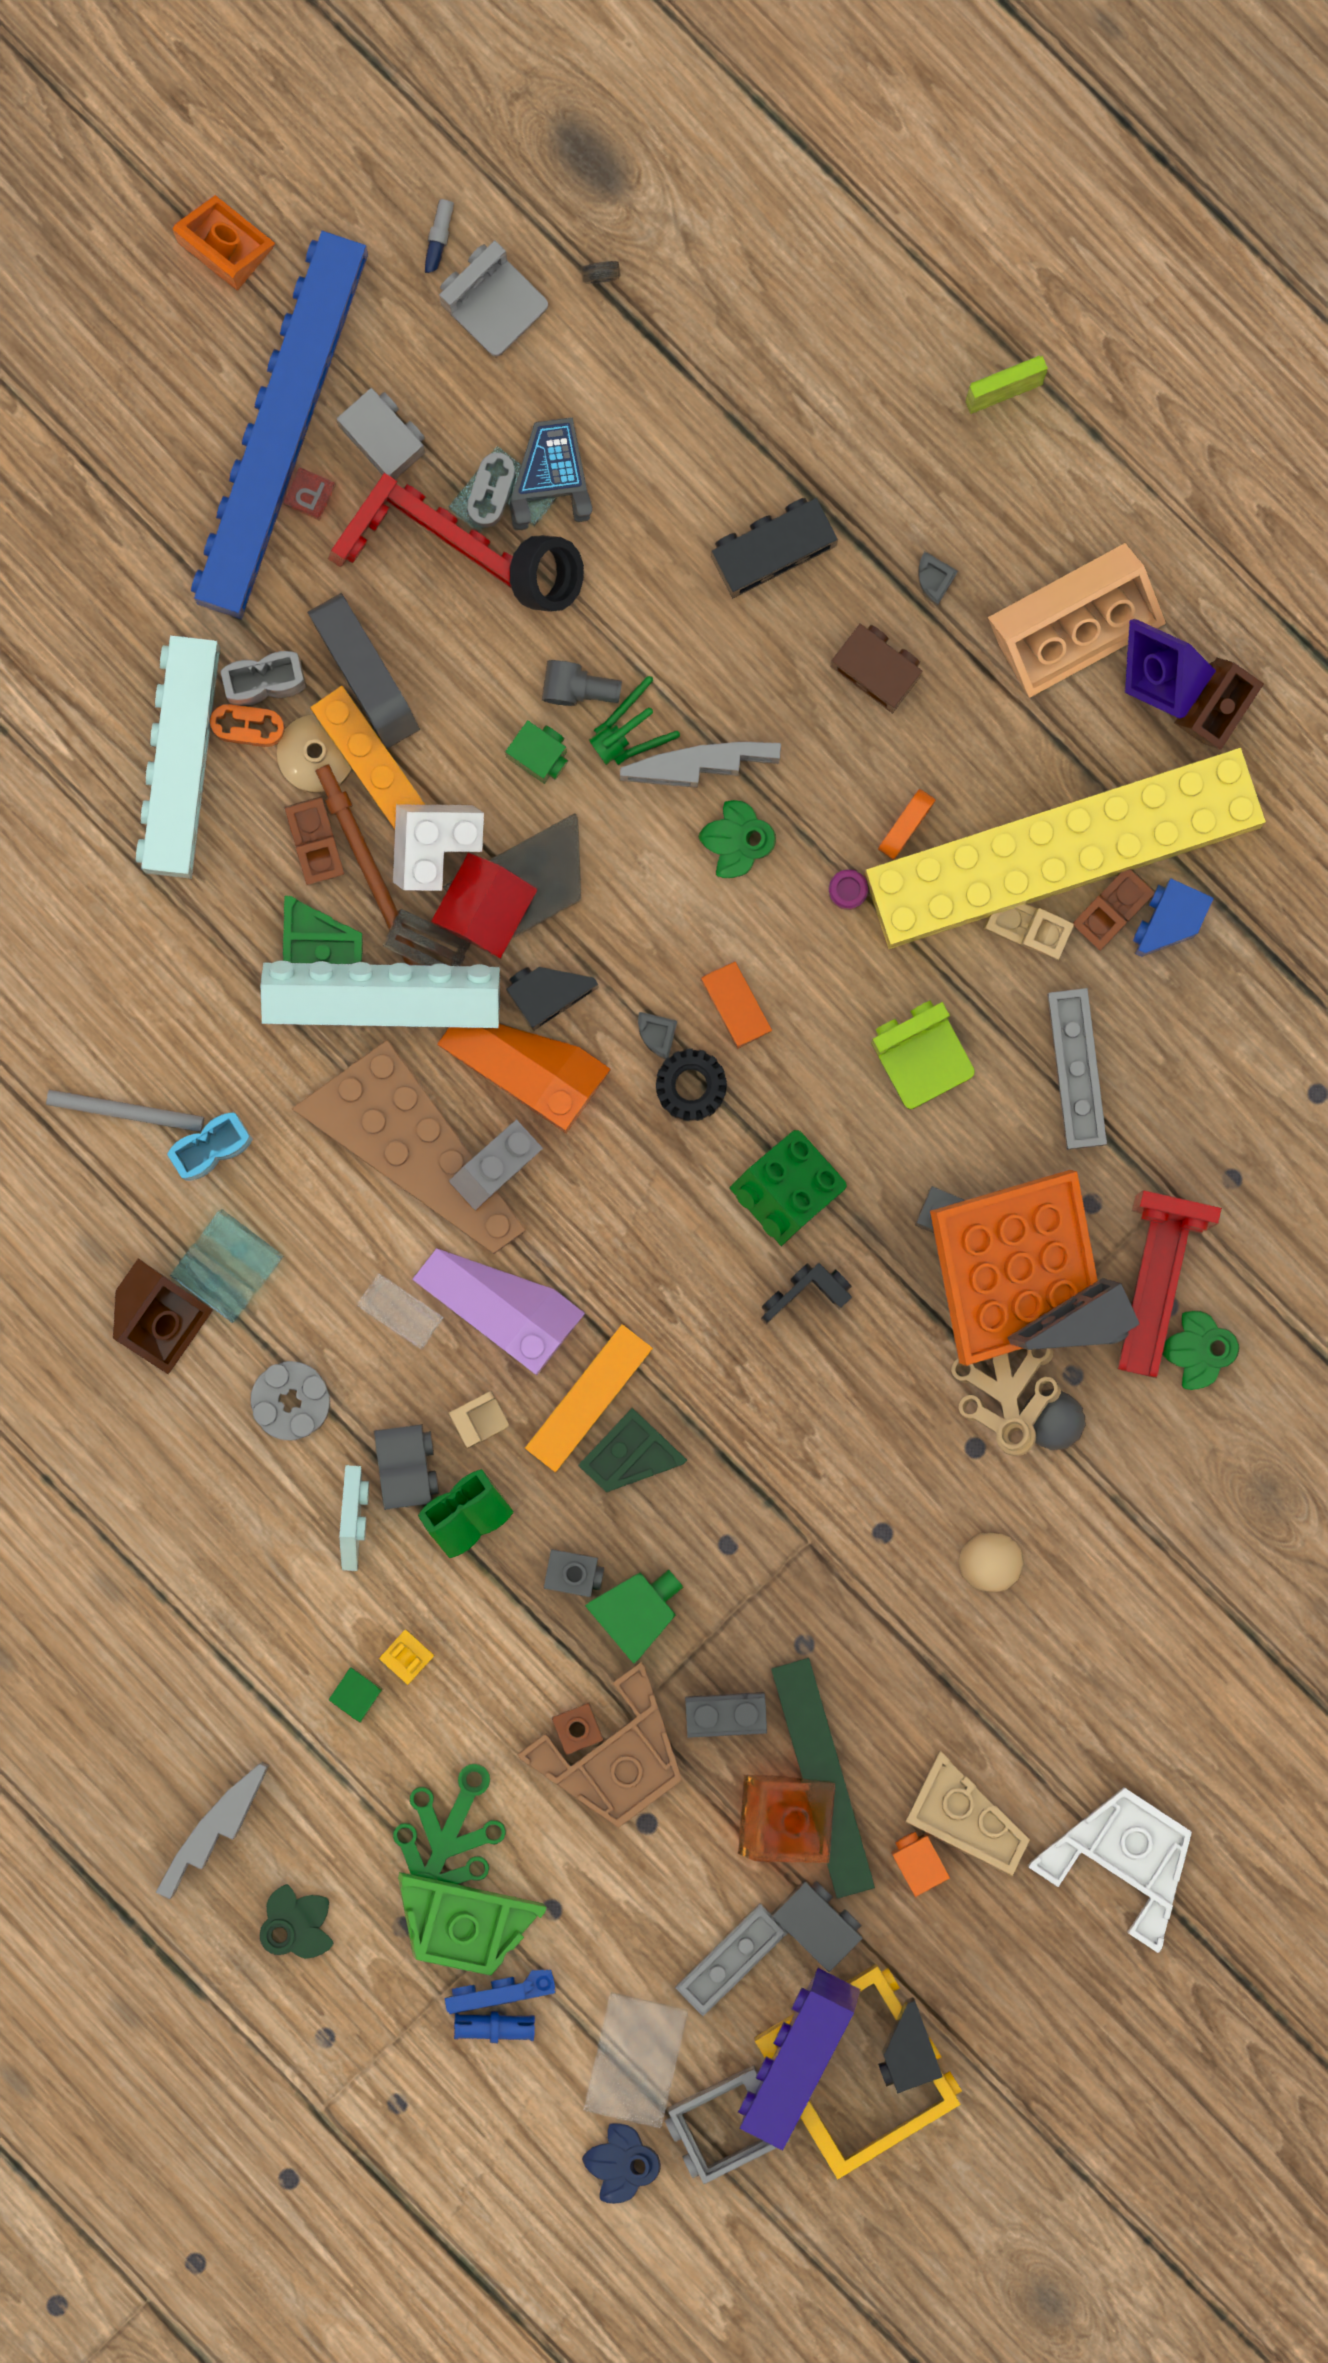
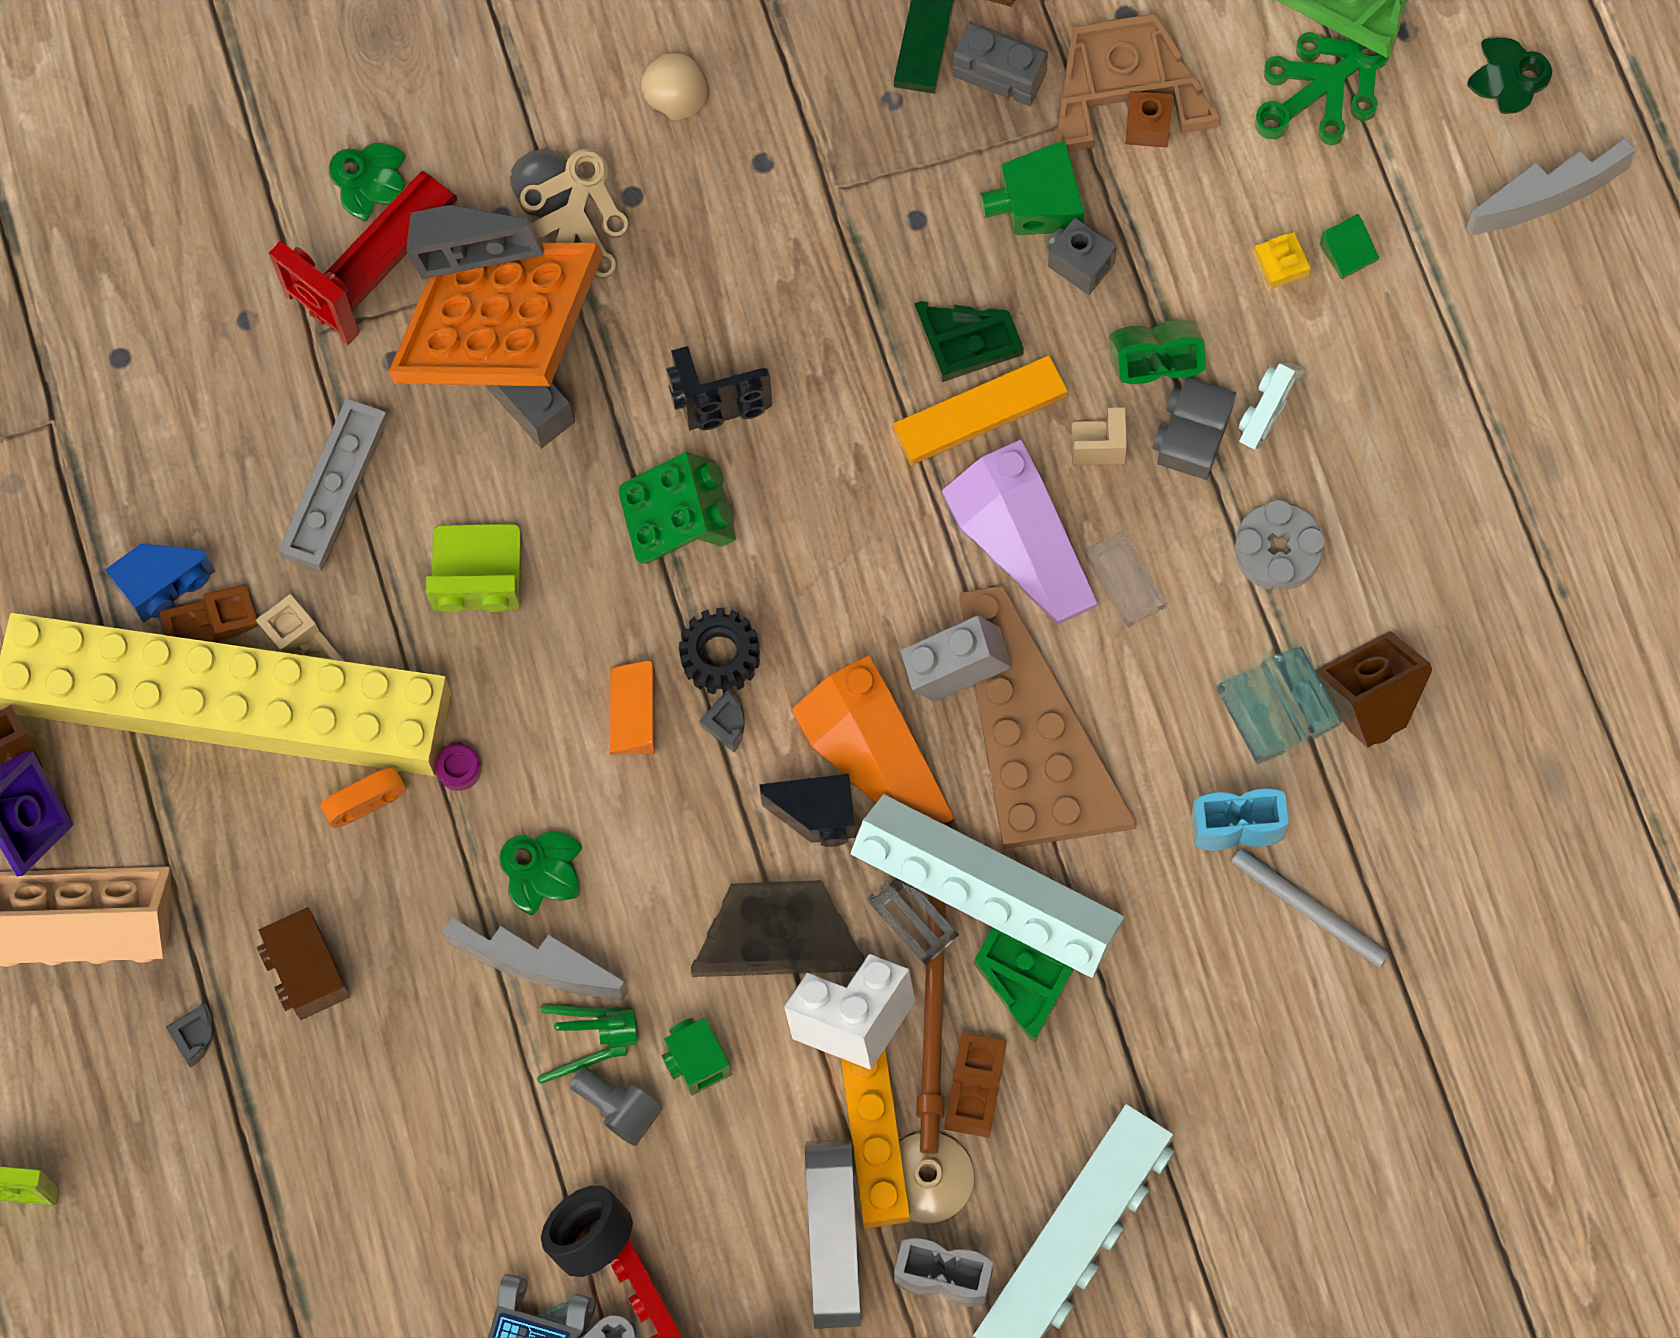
camera: 150 degrees left, 15 degrees down
orange beam [210,704,285,747] -> none
red slope [431,852,538,959] -> none
black brick [711,498,838,599] -> none

